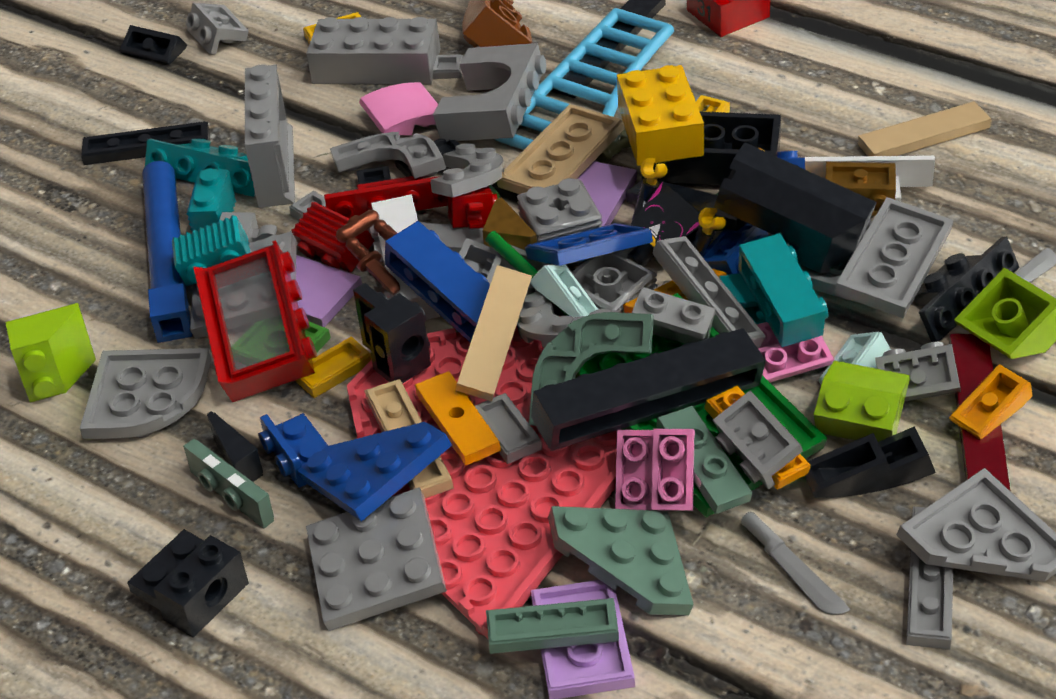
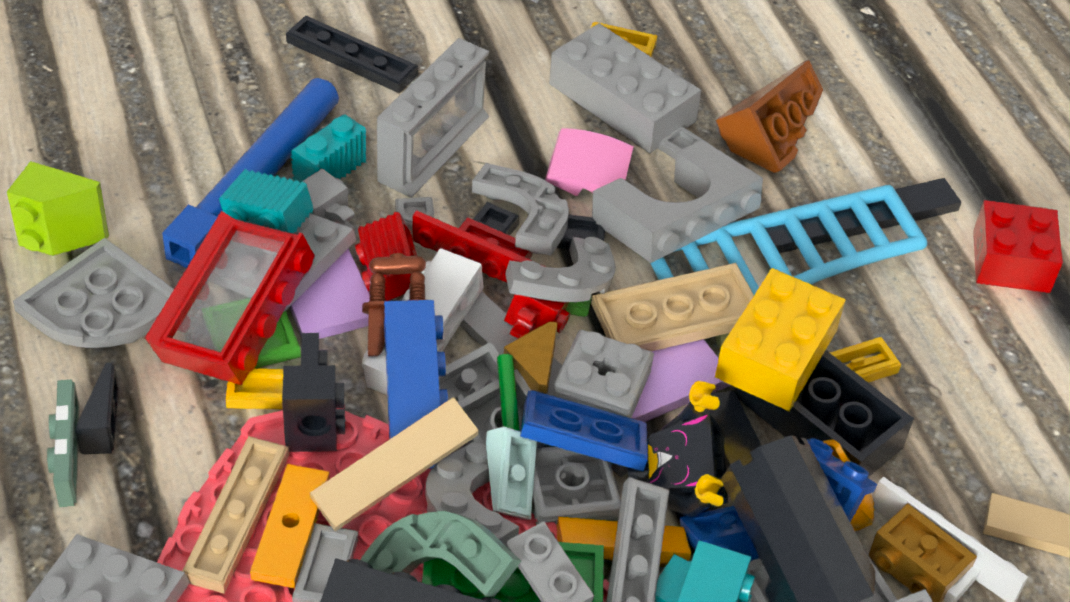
camera: 30 degrees right, 5 degrees up
teal bracket [145,139,256,197] -> none
blue bracket [258,413,328,488] -> none
blue plate [297,422,452,521] -> none

